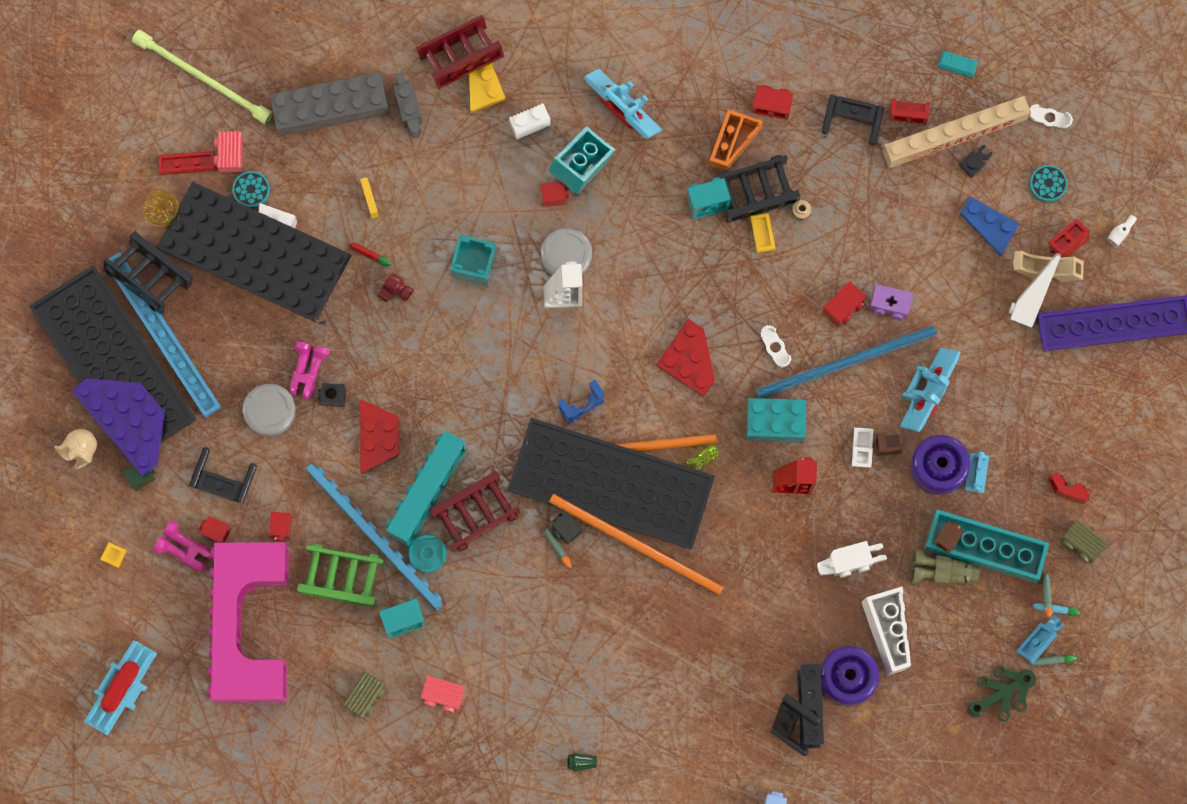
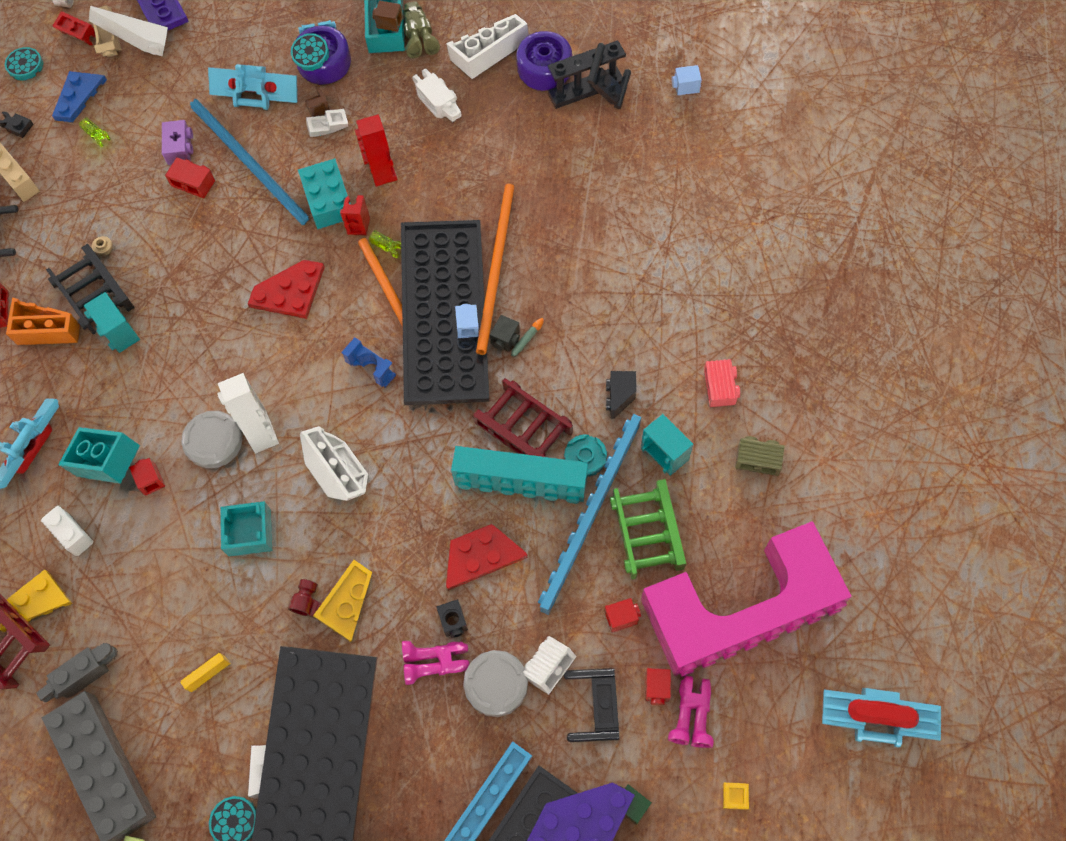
camera: 105 degrees left, 10 degrees down
red piece [350,243,391,266] -> none
dark green cone [567,752,597,772] -> none
yellow tile [750,213,776,253] -> none
white piece [760,325,791,368] -> none
none -> clear neon green bar [79,118,111,147]
none -> teal tile [291,34,329,71]
none -> white wedge [300,426,368,501]
none -> yellow wing [313,560,372,642]
none -> red hinge [340,195,370,236]
none -> light blue brick [455,304,479,338]
none -> white brick [523,636,577,695]
none -> black slope [606,371,637,419]

